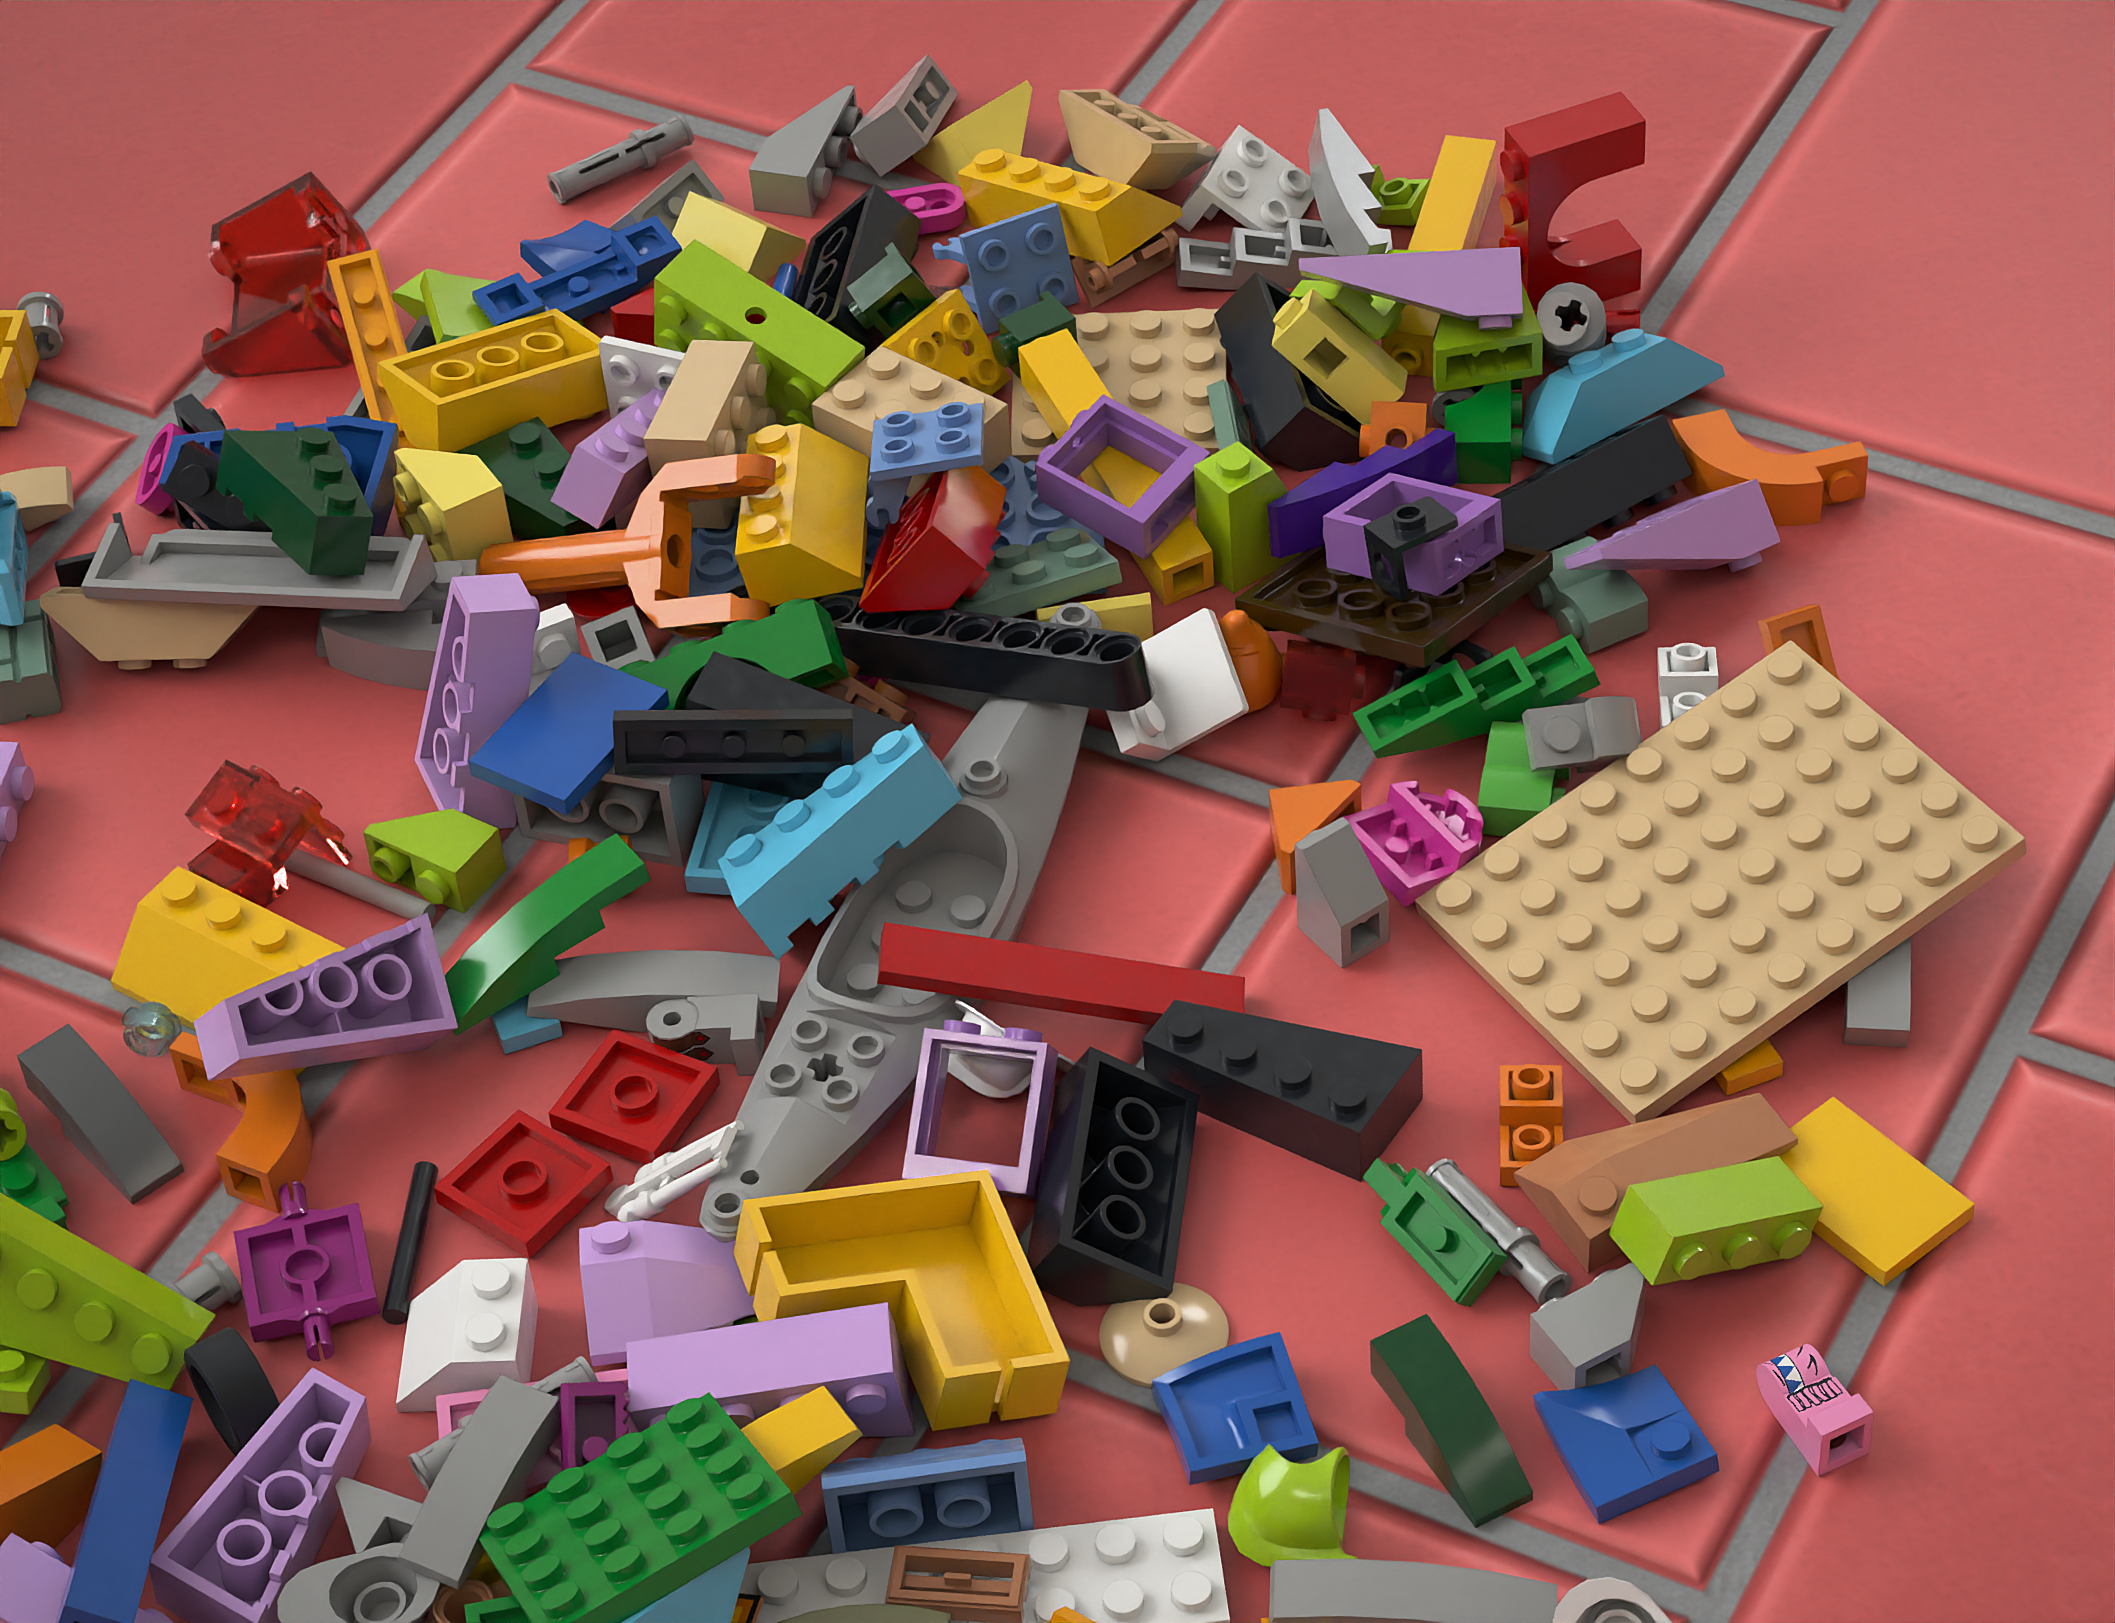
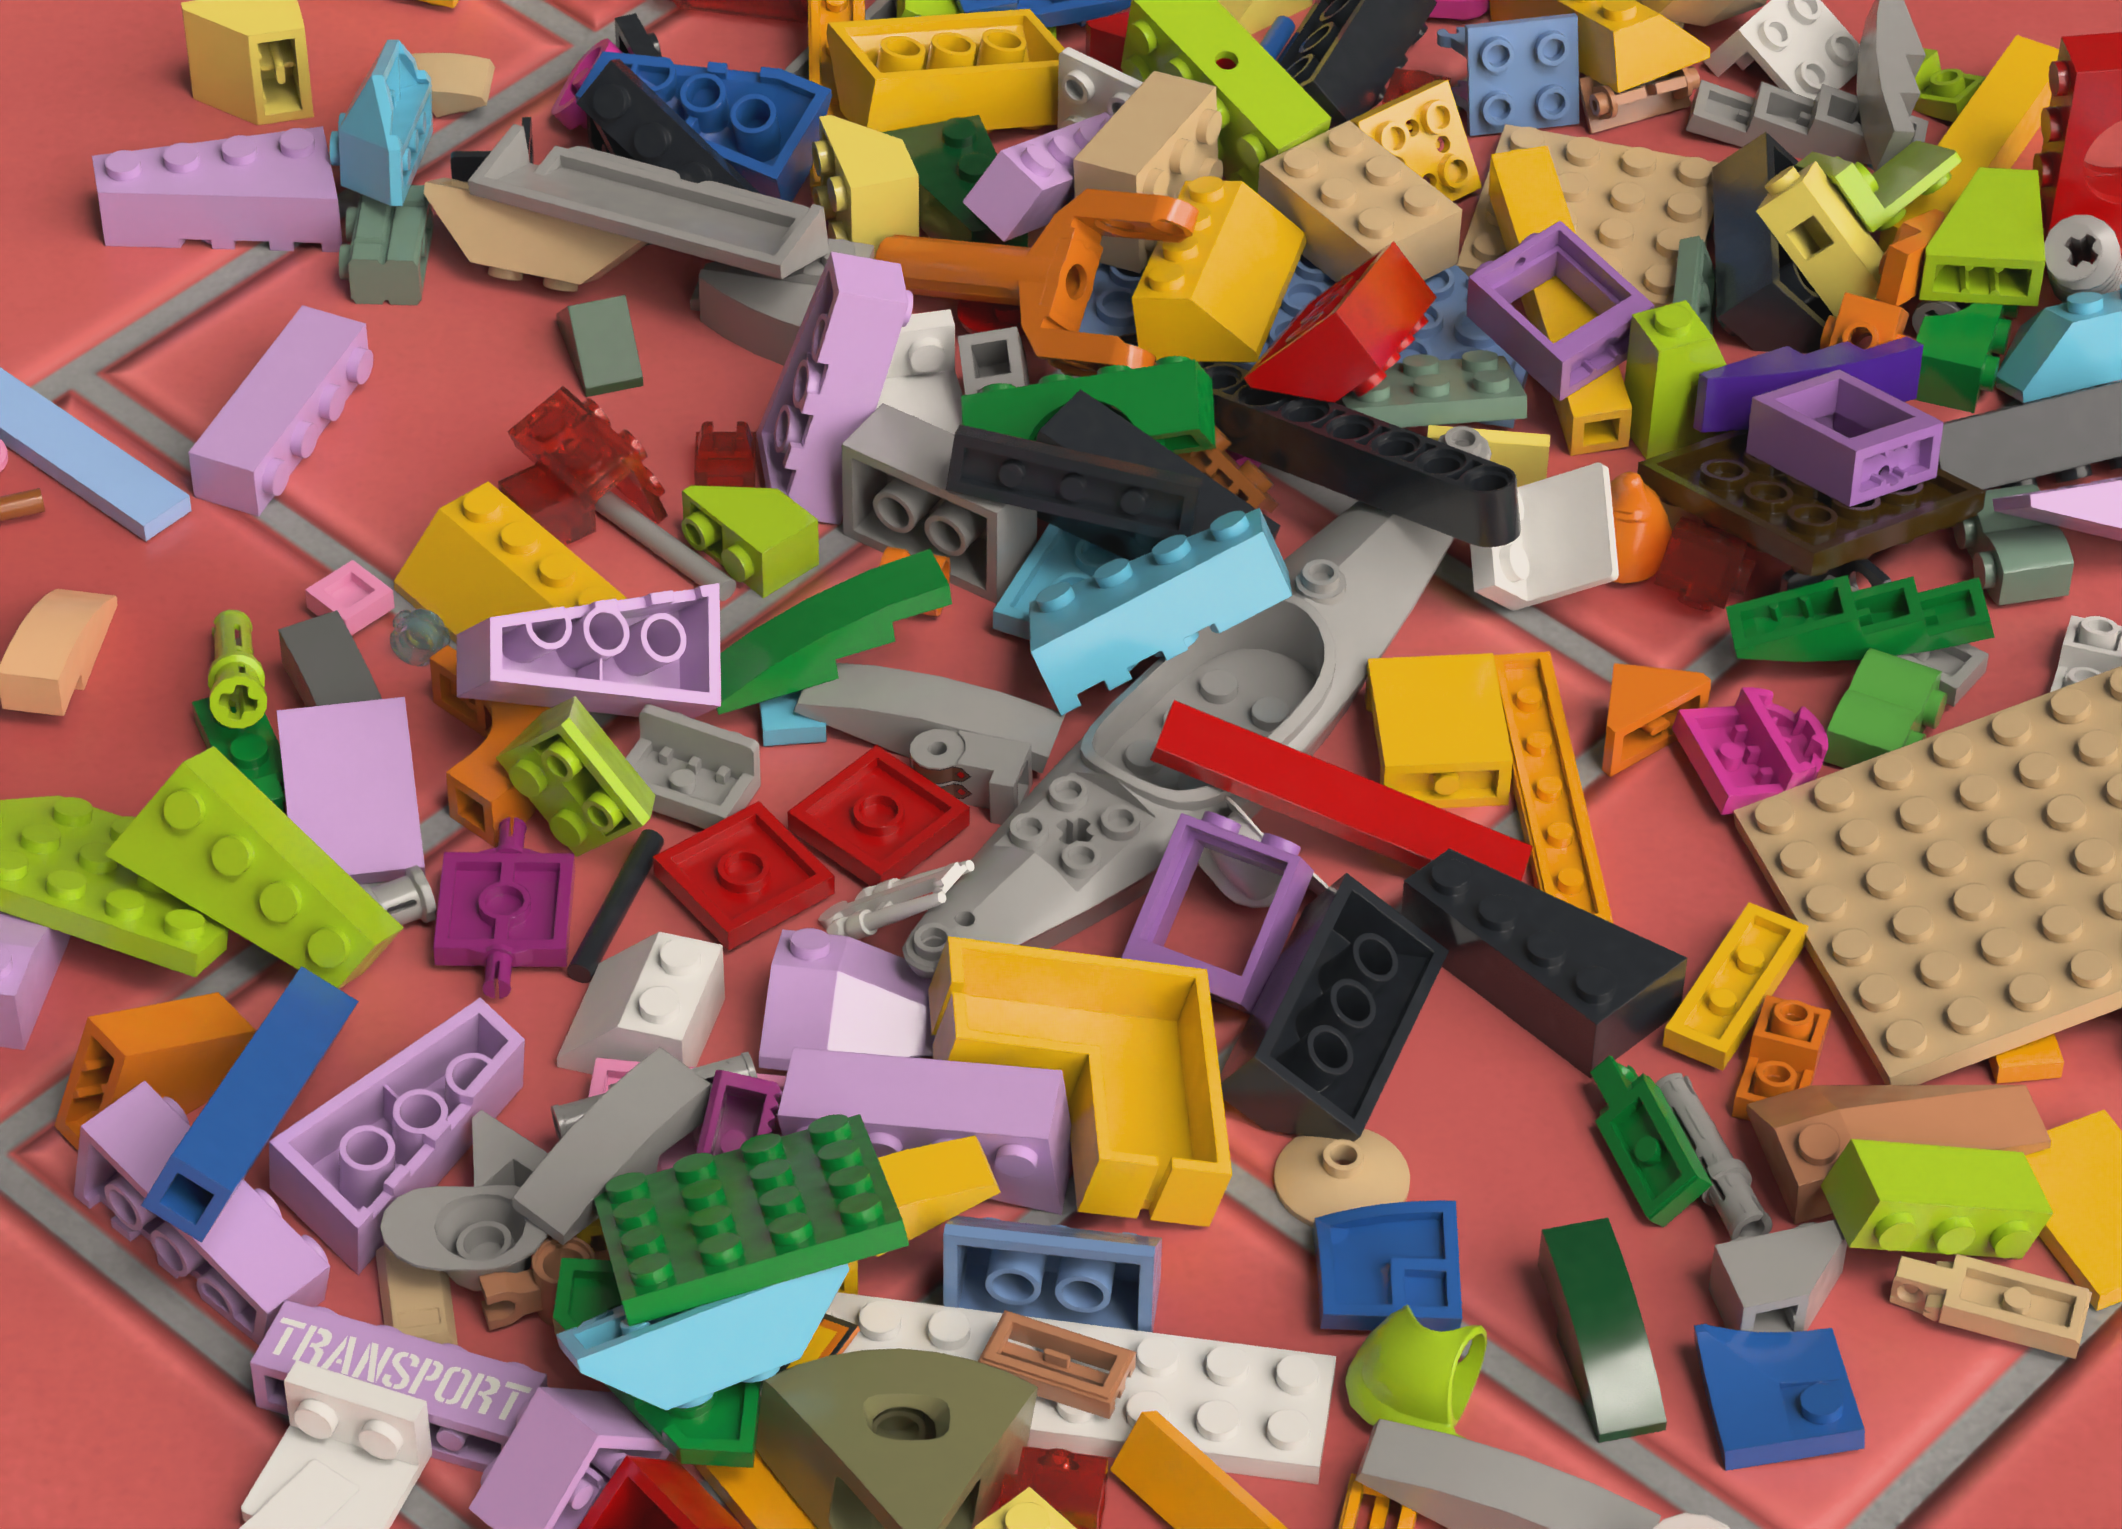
camera: 10 degrees right, 0 degrees up
black tyre [184,1327,280,1456] -> none
dark green wedge [216,427,374,575] -> none
blue tile [468,652,670,815] -> none
dark green brick [847,242,937,339] -> none
medium blue plate [866,402,985,527] -> none
dark green brick [991,290,1078,380] -> none
light grey slope [1294,817,1390,968] -> none
lavender wedge [1299,247,1523,330] -> none
black bracket [1363,496,1458,602] -> none
light grey brick [1522,696,1642,774] -> none
bright pink leg [1756,1344,1873,1477] -> none
none -> lavender tile [277,697,426,884]
none -> bright pink plate [305,560,395,635]
none -> lime slope [496,696,656,857]
none -> slope [556,295,644,397]
none -> light grey bracket [626,704,761,829]
none -> clear red tile [694,421,757,488]
none -> yellow panel [1365,653,1513,808]
none -> light orange tile [1494,651,1614,924]
none -> yellow plate [1662,902,1809,1071]
none -> orange slope [1876,209,1945,306]
none -> tan hinge [1890,1254,2092,1359]

